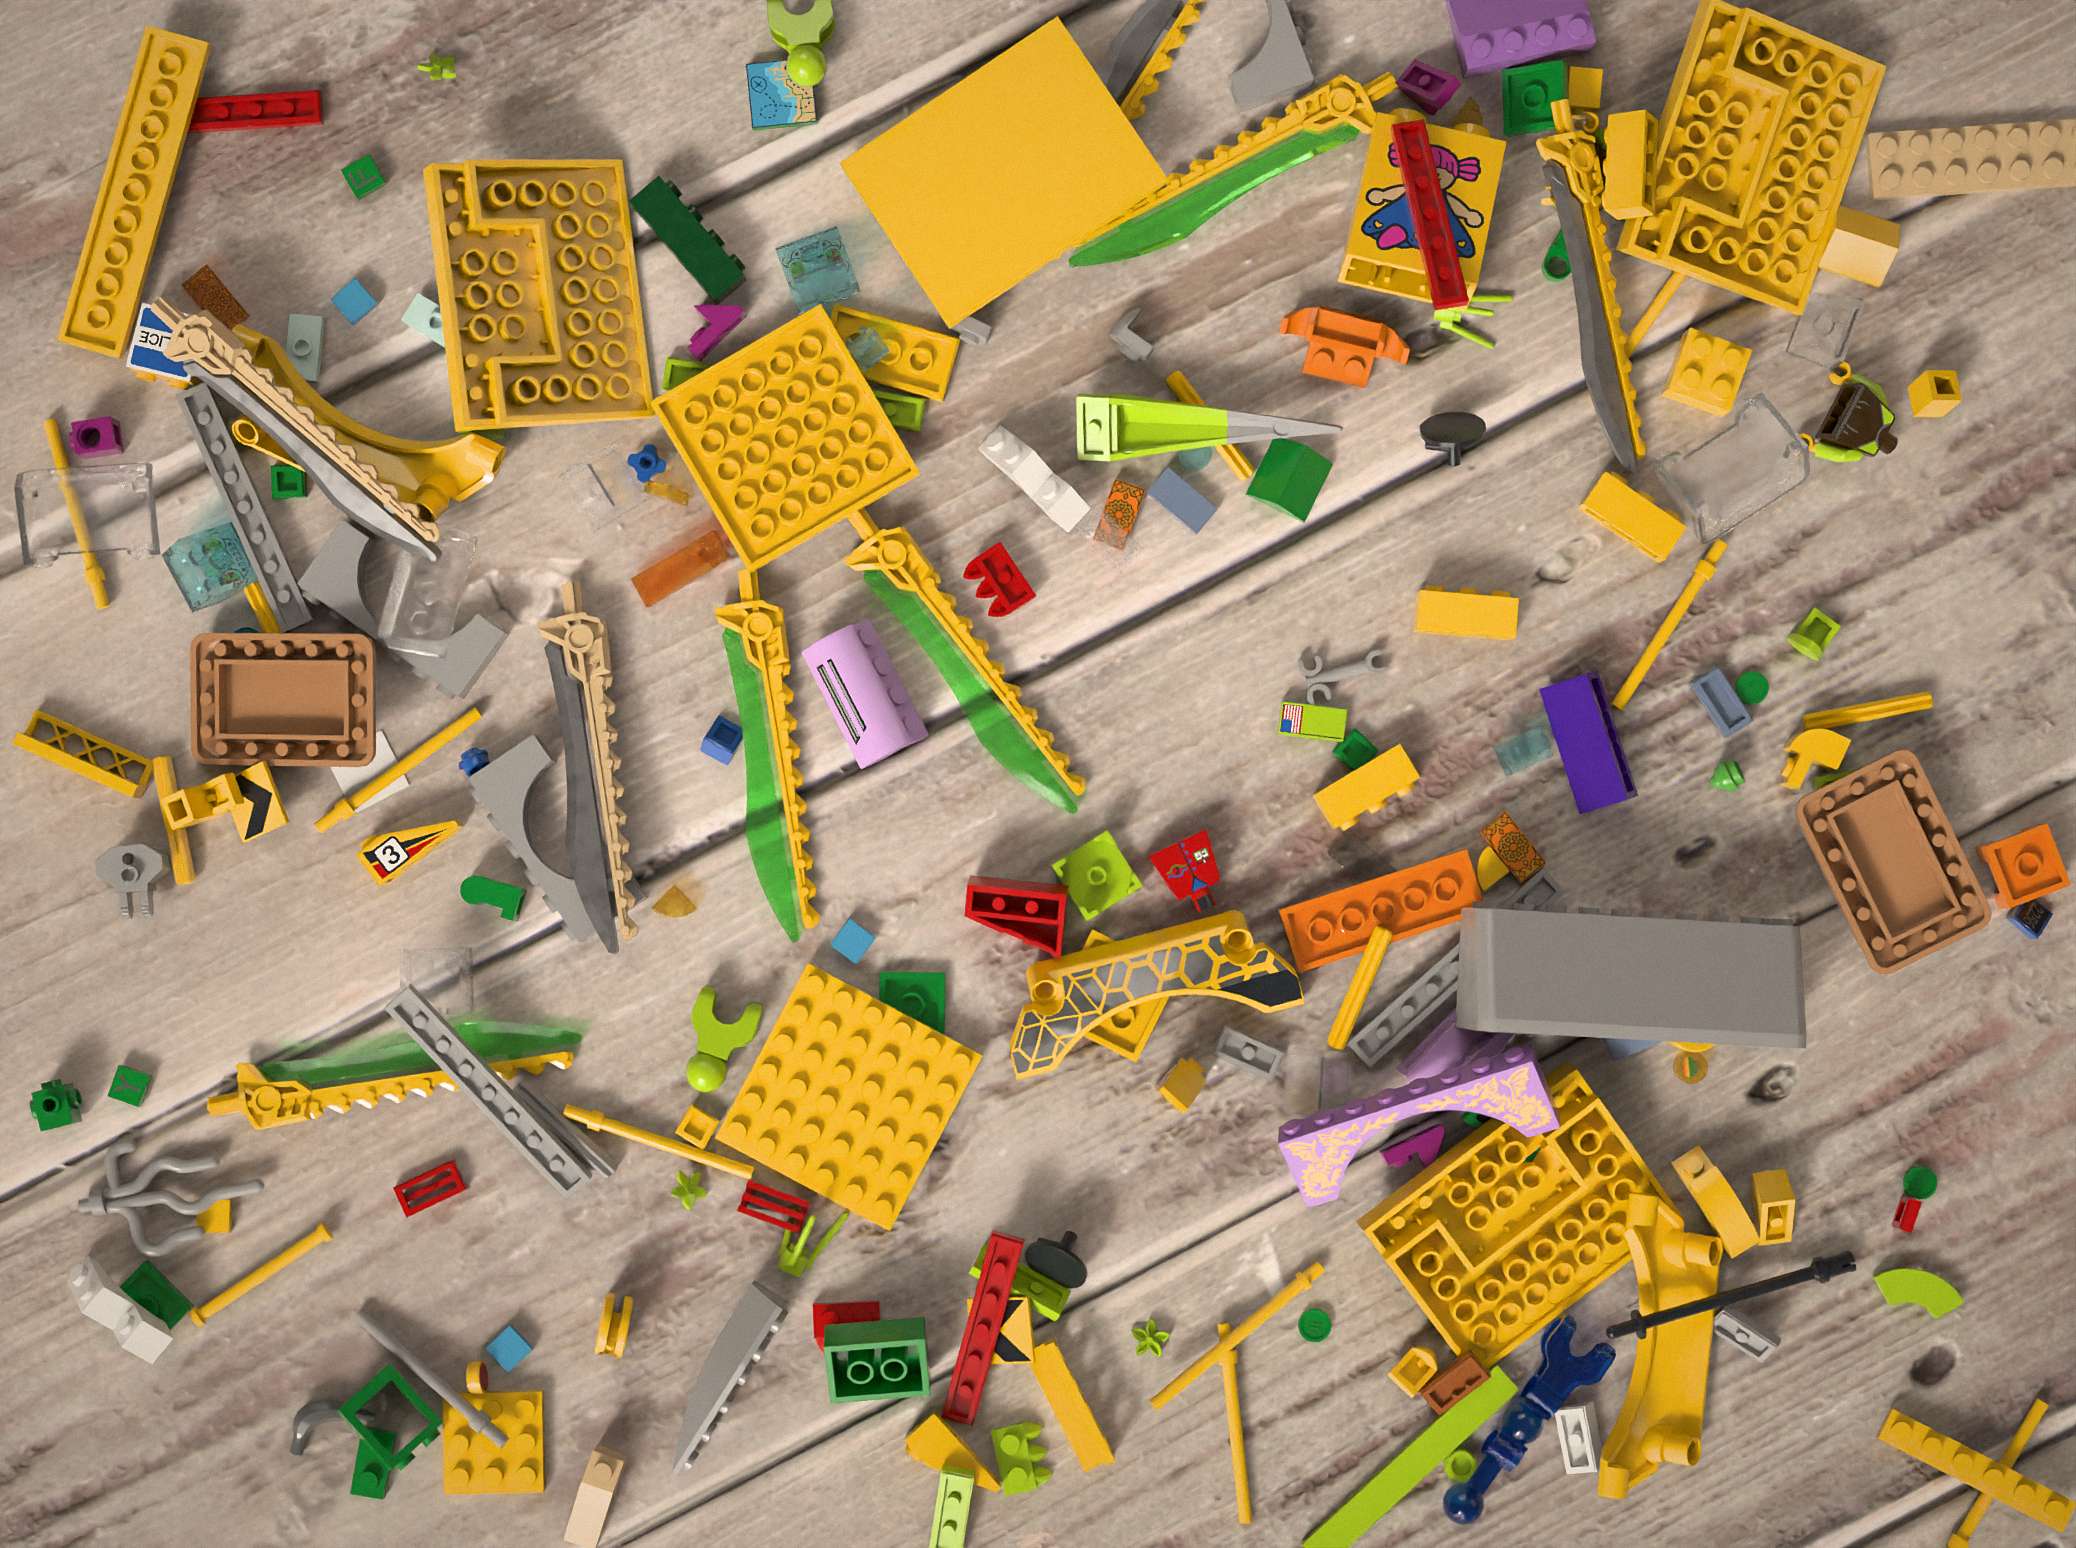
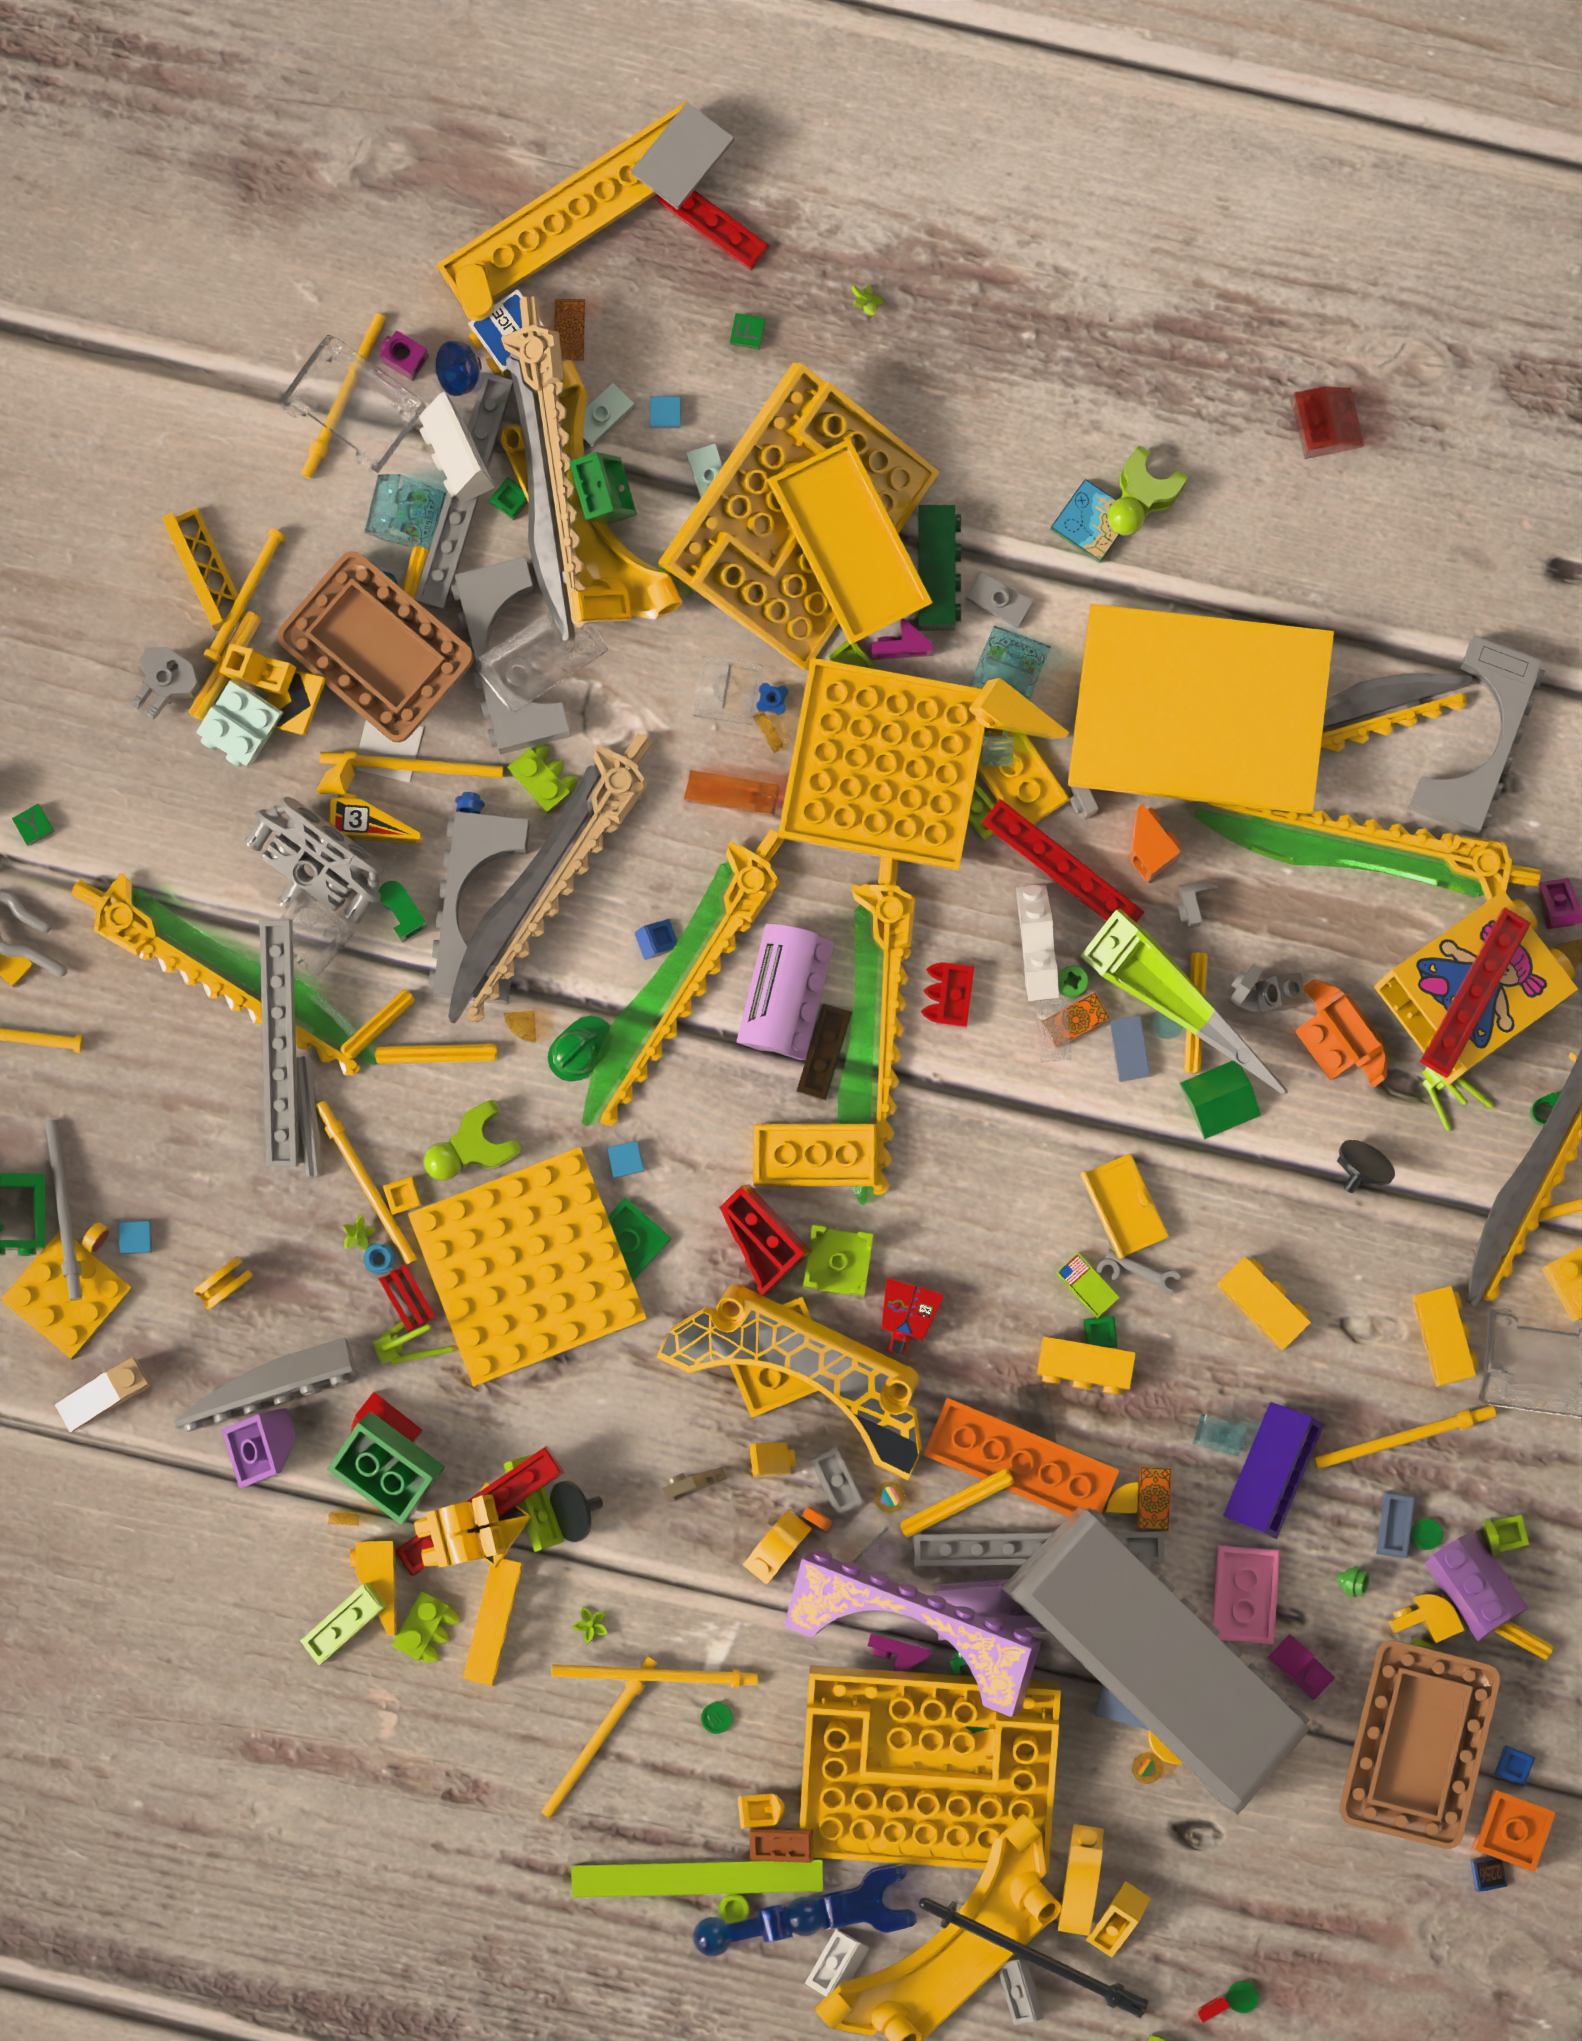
camera: 45 degrees right, 5 degrees down
red tile [393,1159,469,1218] -> none
none -> light aqua plate [196,679,284,767]
none -> yellow bar [203,528,286,664]
none -> medium lavender slope [222,1407,296,1489]
none -> light grey piece [244,797,384,924]
none -> yellow slope [316,759,355,794]
none -> clear yellow tile [328,1512,359,1526]
none -> yellow axle [341,989,415,1060]
none -> dark azure plate [364,1243,395,1275]
none -> yellow axle [375,1044,497,1064]
none -> yellow hips [414,1494,507,1568]
none -> white slope [420,392,495,504]
none -> clear blue piece [436,341,482,396]
none -> yellow tile [456,264,494,321]
none -> lime plate [507,744,578,814]
none -> green piece [547,1016,615,1082]
none -> green window [569,452,637,524]
none -> yellow tile [572,589,631,623]
none -> light grey tile [630,102,735,210]
none -> dark tan wing [662,1467,727,1503]
none -> yellow brick [743,1509,812,1585]
none -> yellow tile [753,1124,877,1187]
none -> yellow tile [767,438,933,645]
none -> dark brown tile [796,1003,852,1101]
none -> orange tile [801,1507,833,1533]
none -> clear yellow tile [874,1482,905,1513]
none -> light grey plate [965,571,1033,629]
none -> yellow slope [969,678,1069,740]
none -> red tile [980,799,1145,923]
none -> bright green wheel [1058,965,1088,999]
none -> yellow door [1080,1153,1169,1259]
none -> orange slope [1129,804,1181,883]
none -> bright pink tile [1212,1545,1280,1645]
none -> light grey plate [1229,963,1263,1012]
none -> flat silver brick [1255,973,1307,1013]
none -> magenta slope [1268,1634,1335,1700]
none -> medium lavender slope [1424,1530,1529,1641]
none -> blue tile [1494,1745,1536,1787]

